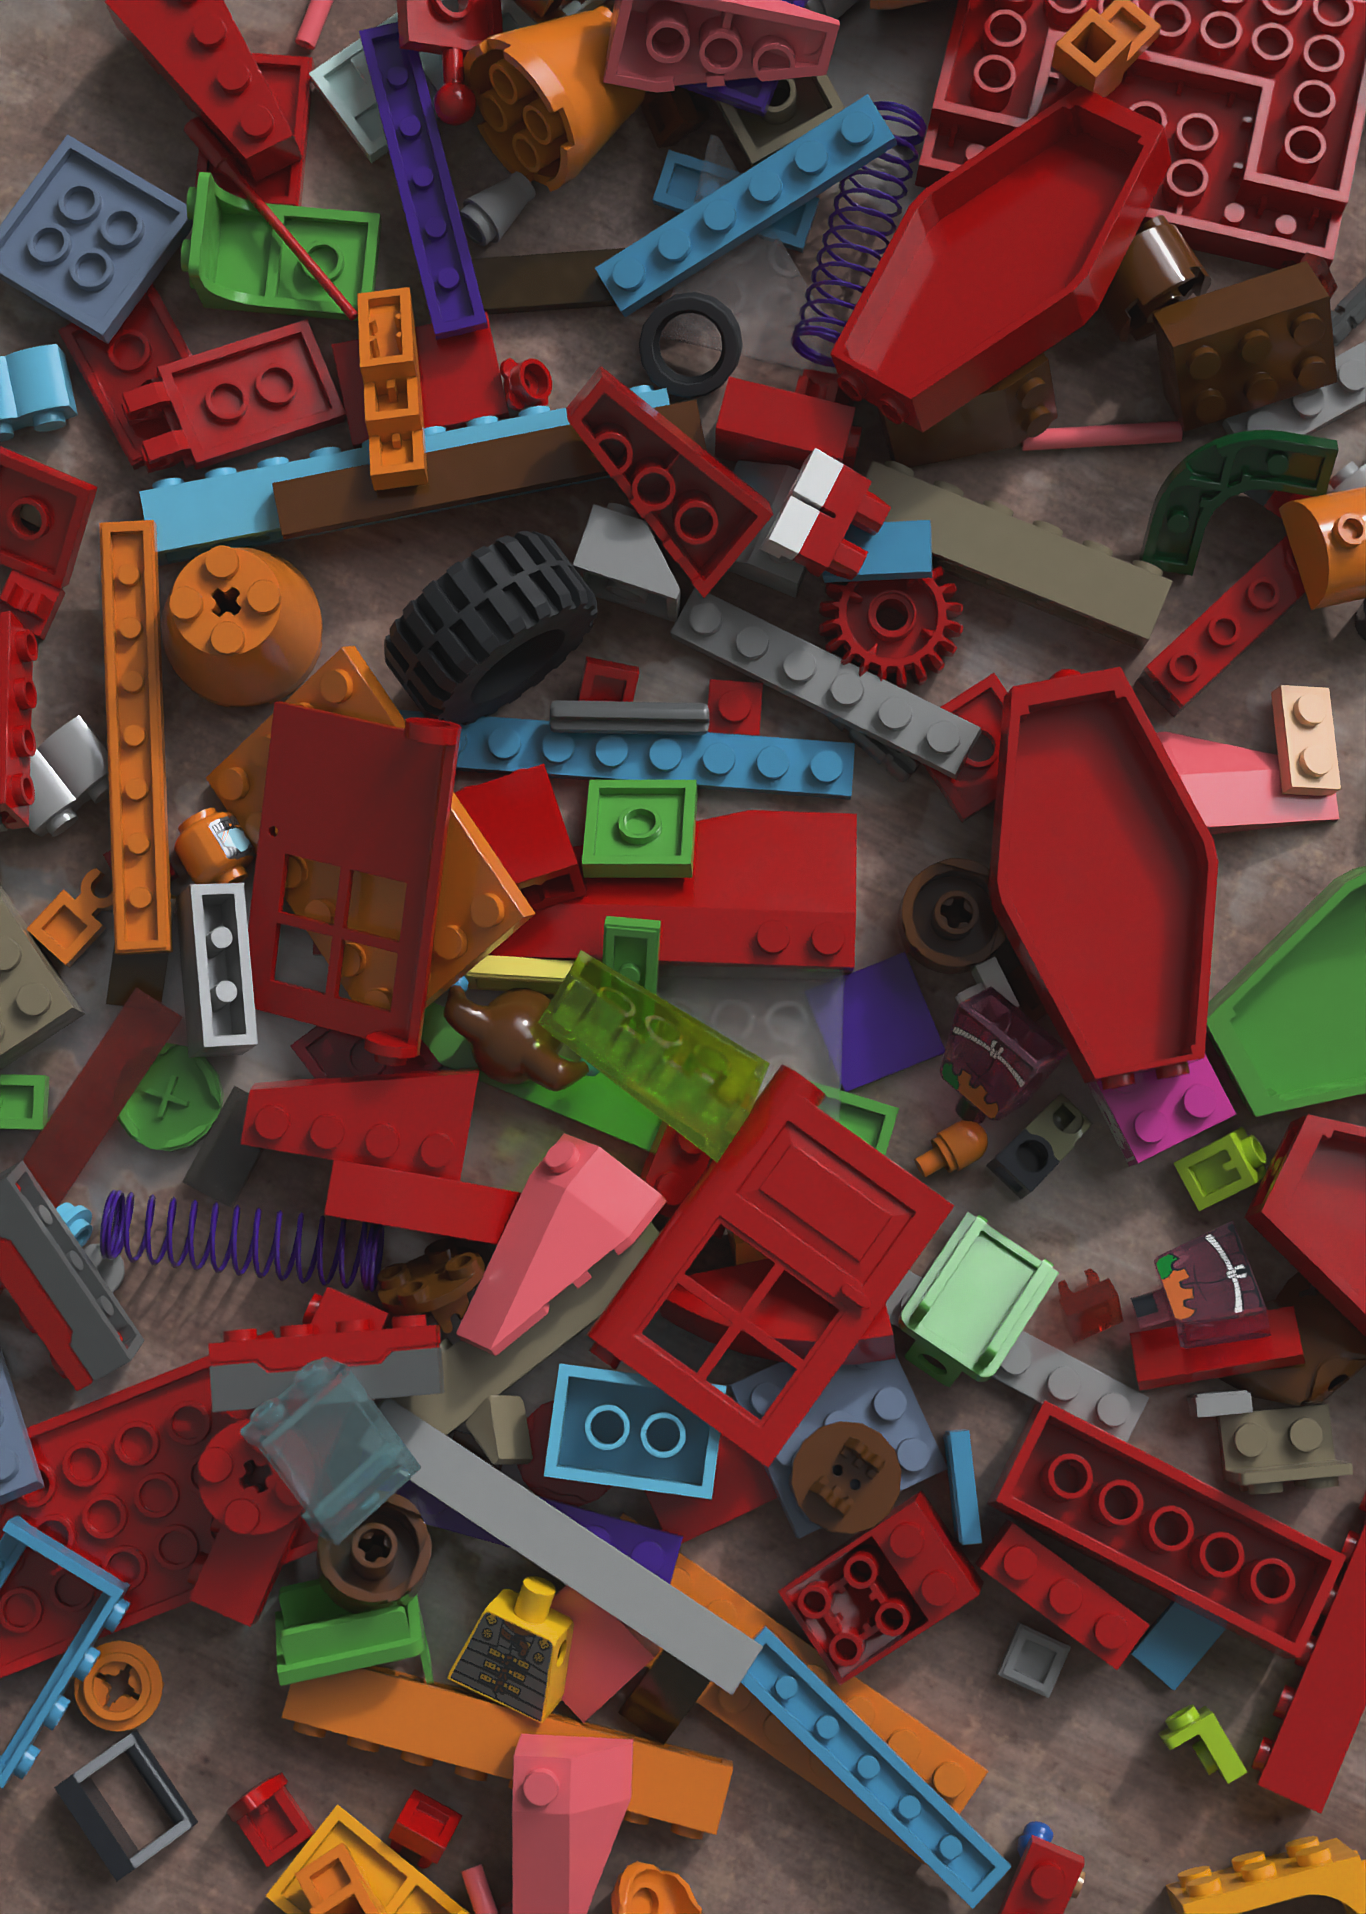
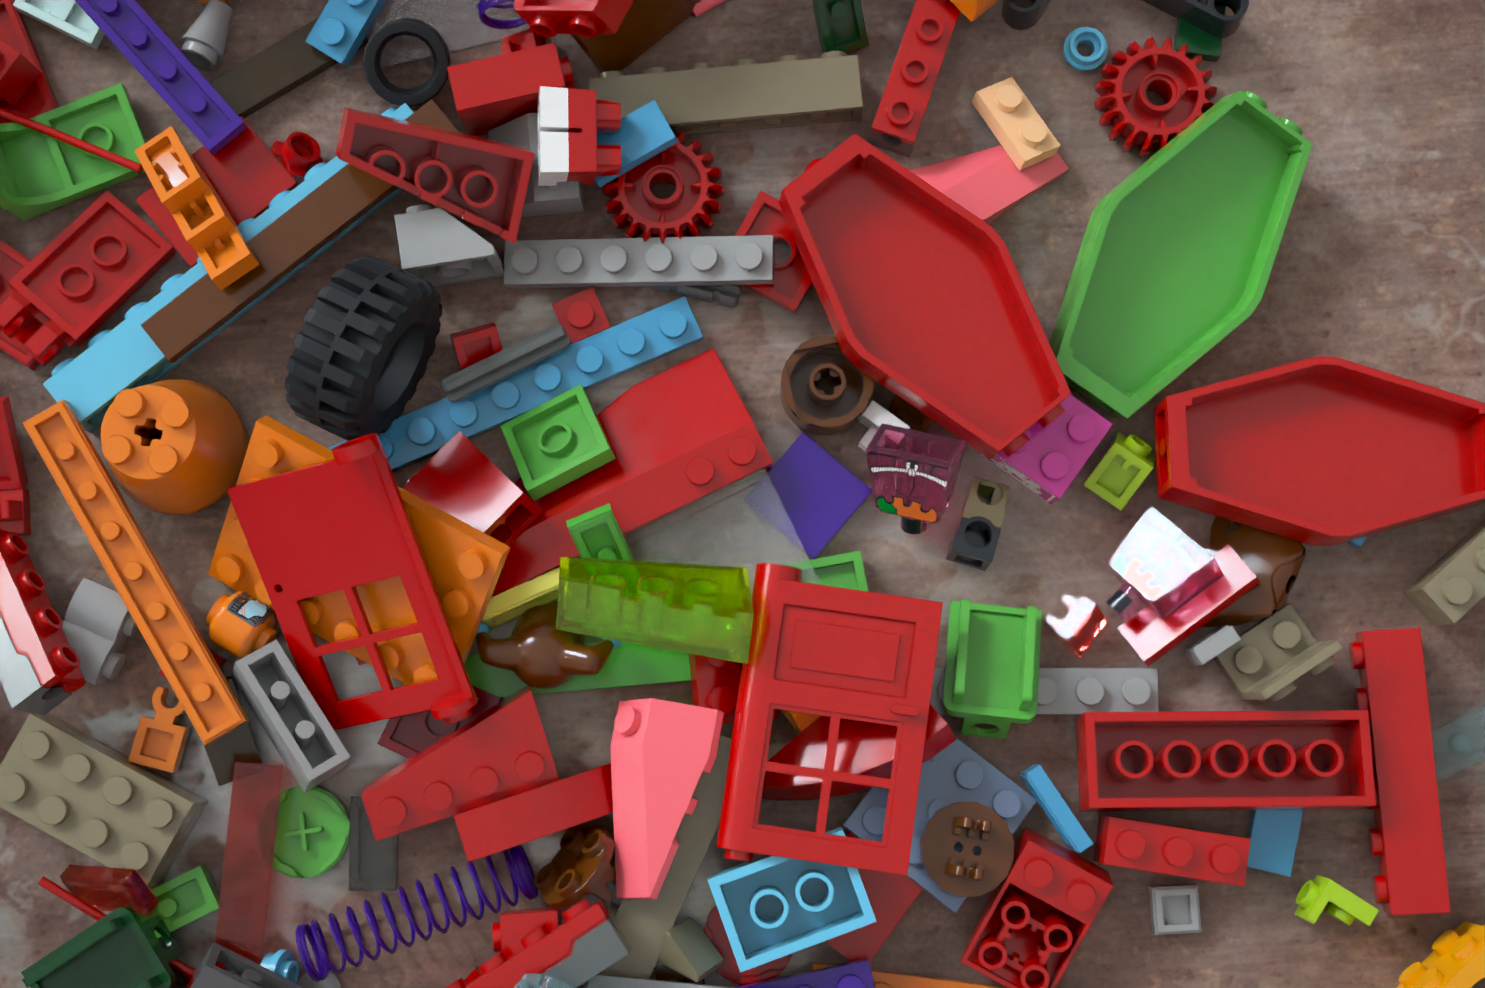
camera: 30 degrees left, 0 degrees up
orange cylinder [914,1120,988,1178] -> none

